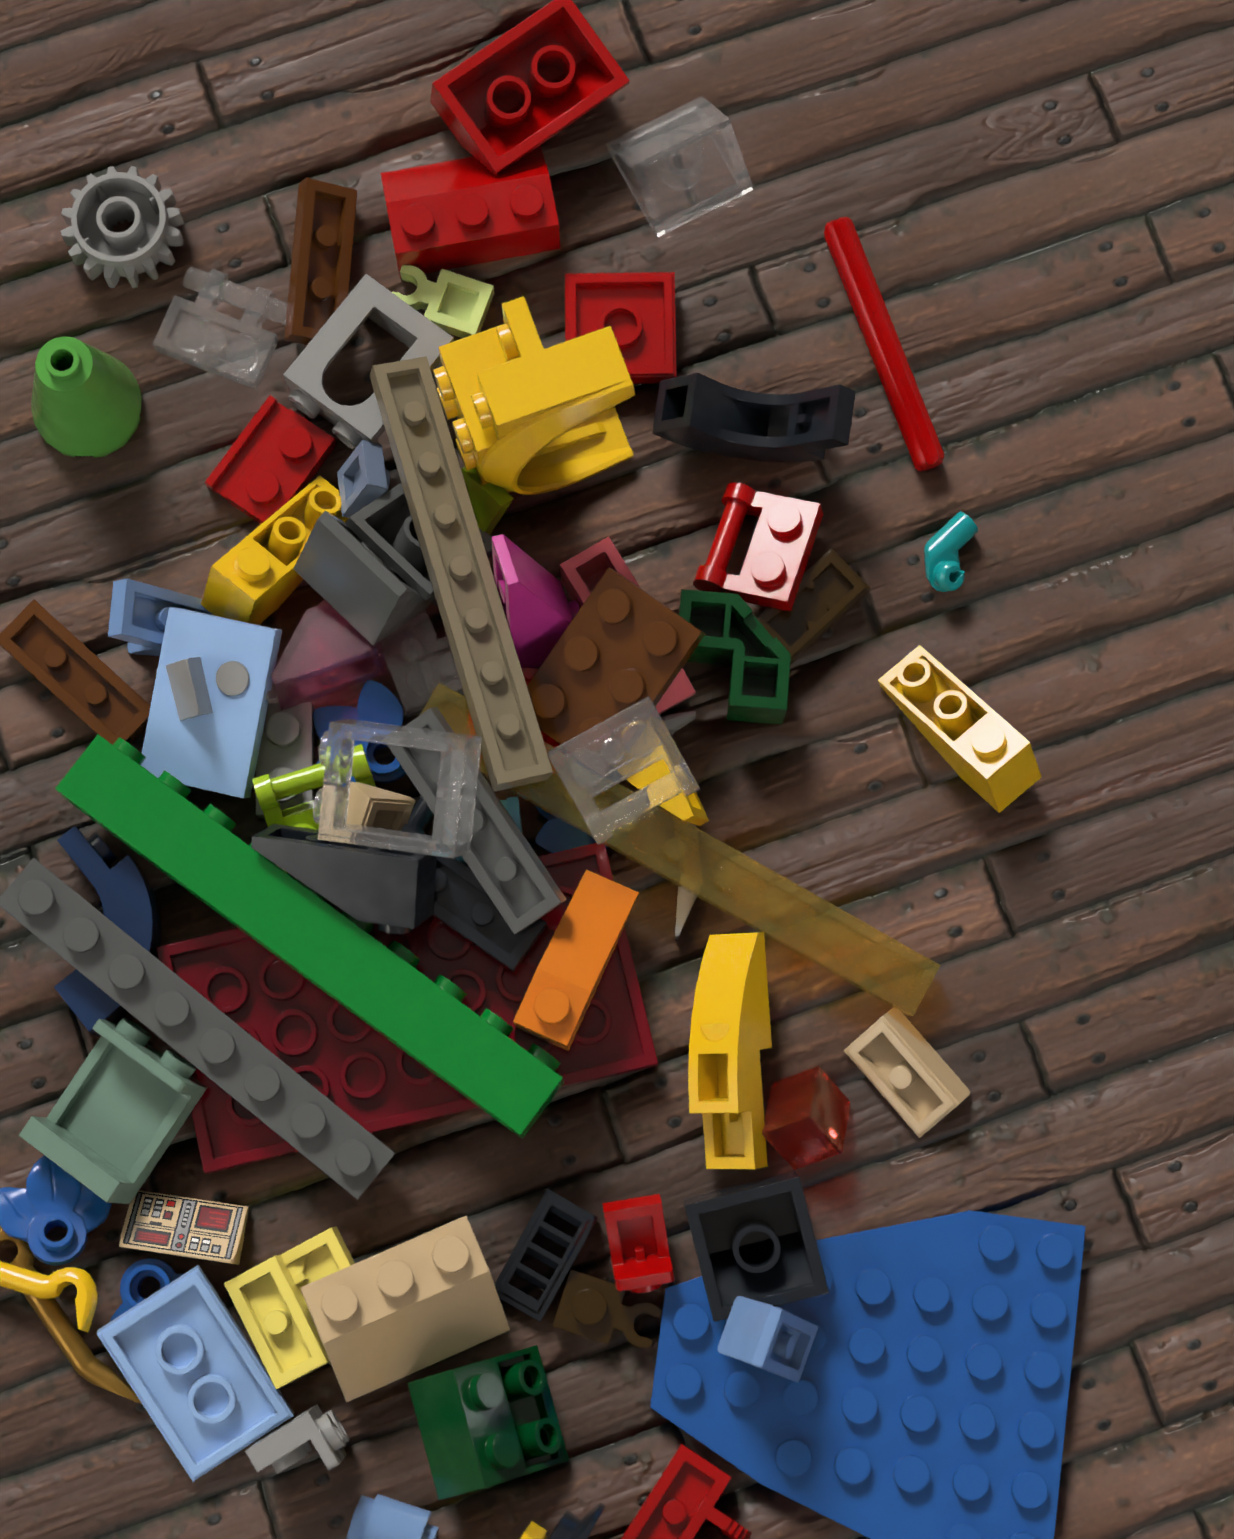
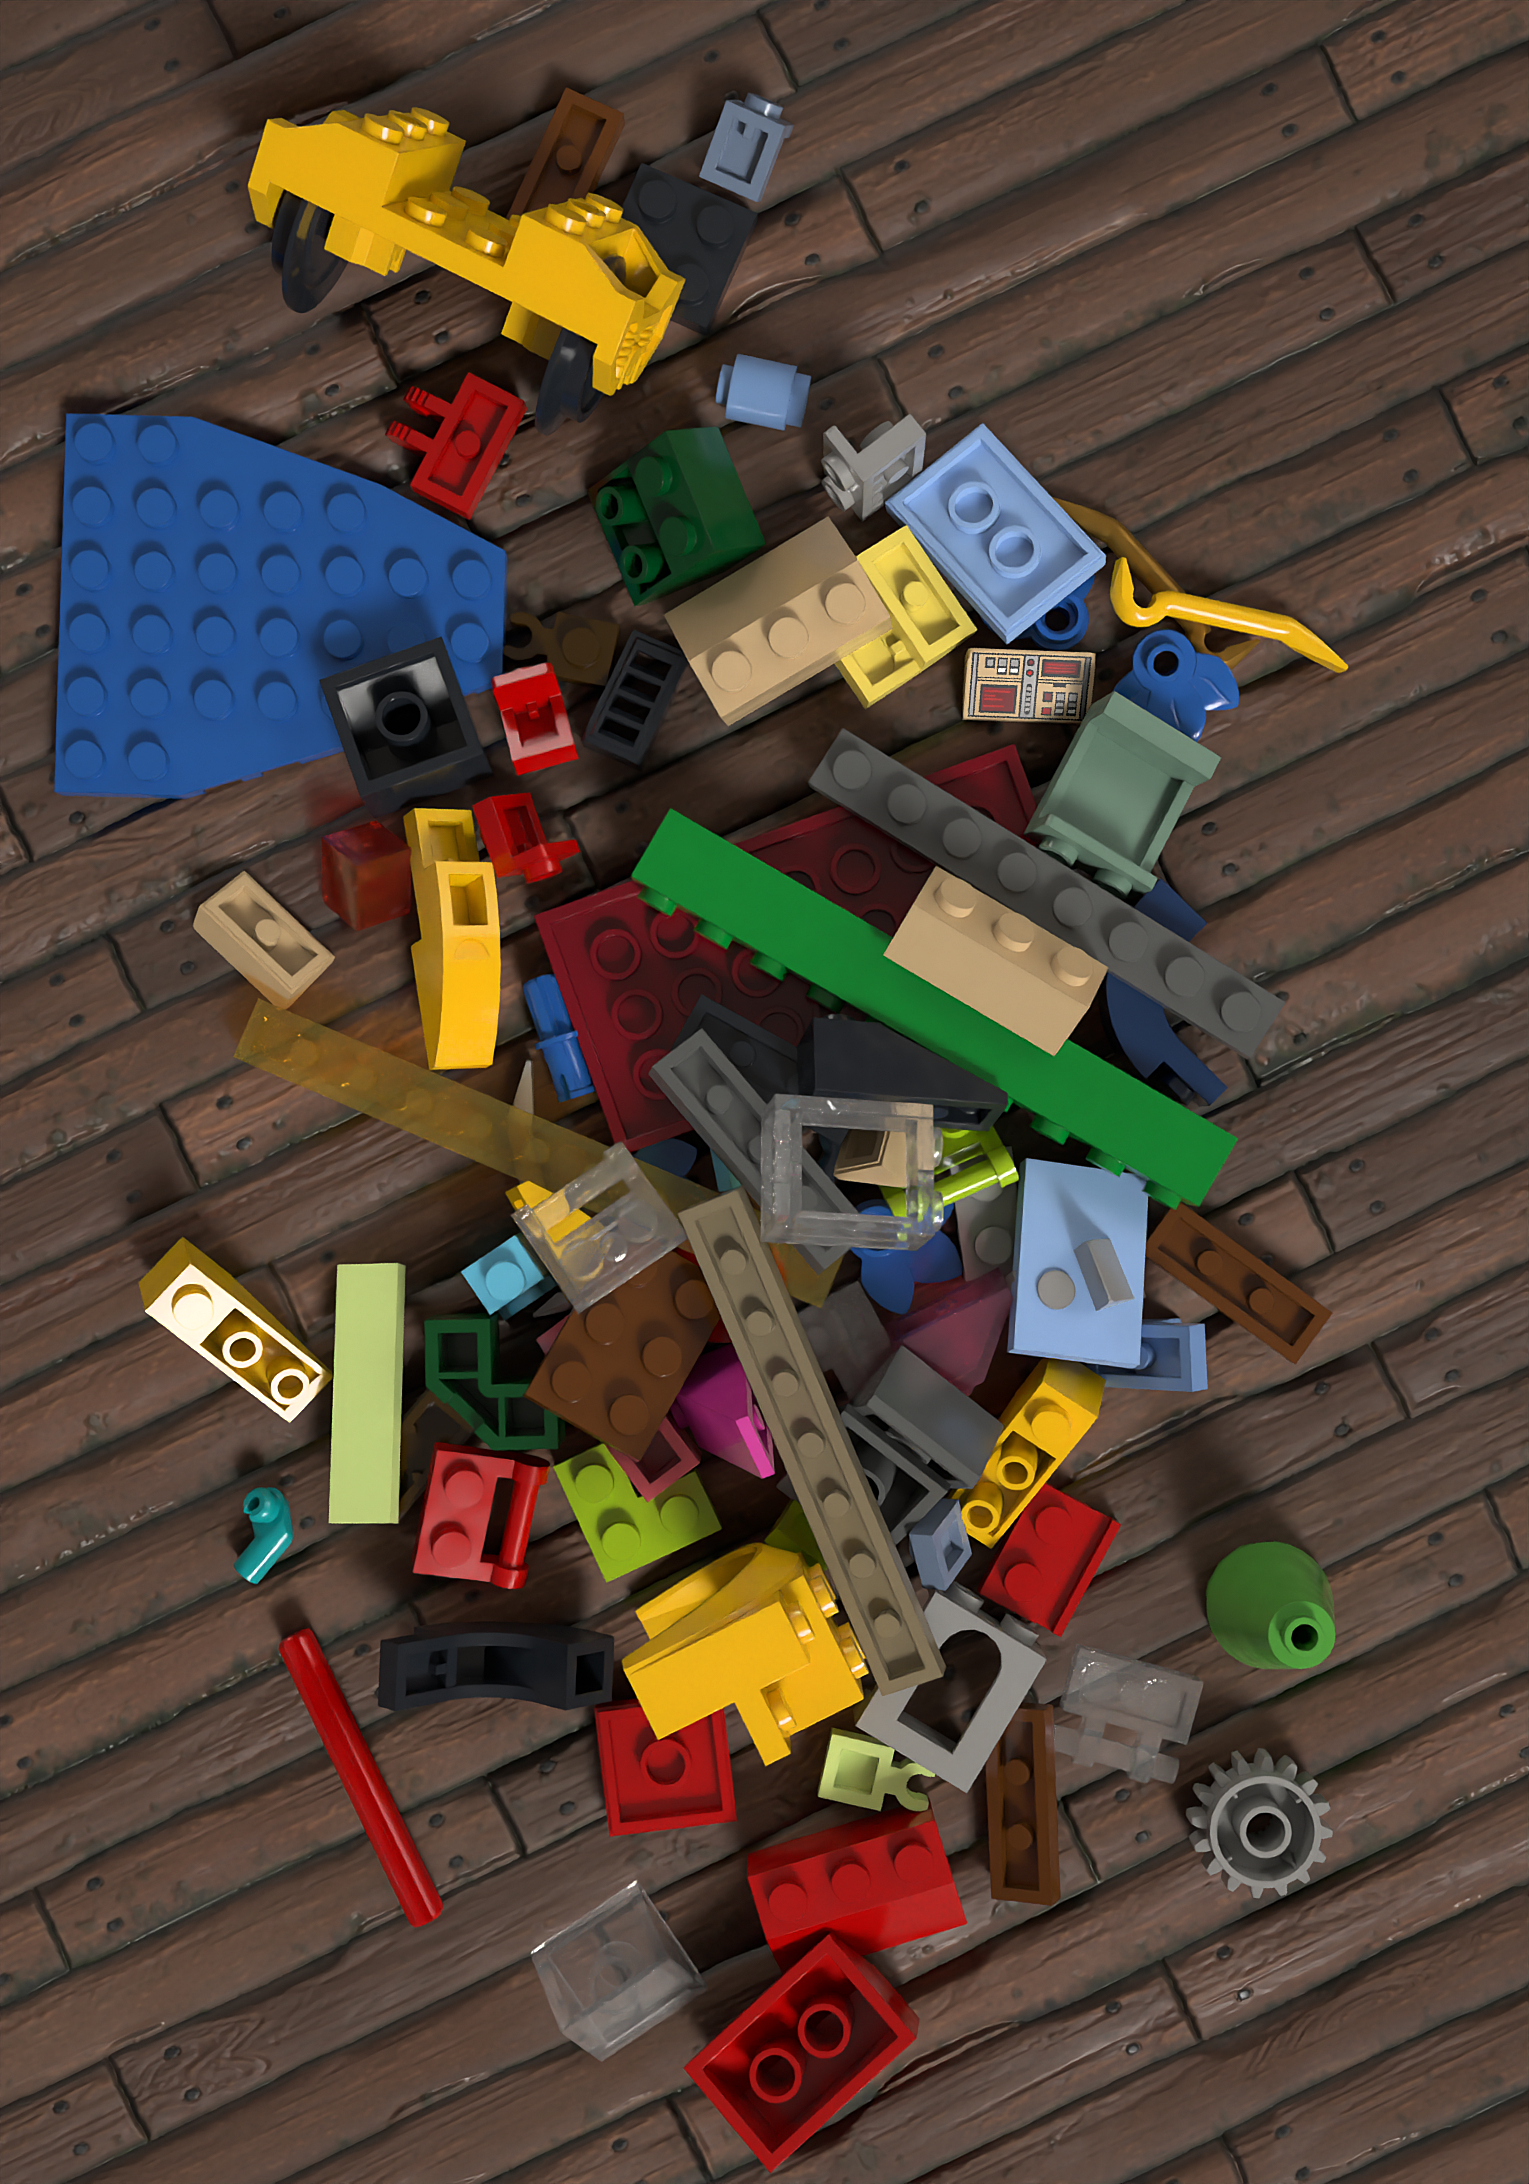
camera: 175 degrees right, 10 degrees up
orange slope [513,869,639,1052] -> none
medium blue slope [718,1296,818,1383] -> none
none -> yellowish green tile [329,1263,406,1524]
none -> medium azure brick [461,1232,558,1321]
none -> red bracket [472,792,580,883]
none -> blue axle [523,974,596,1103]
none -> lime plate [553,1442,723,1583]
none -> tan slope [883,866,1108,1056]

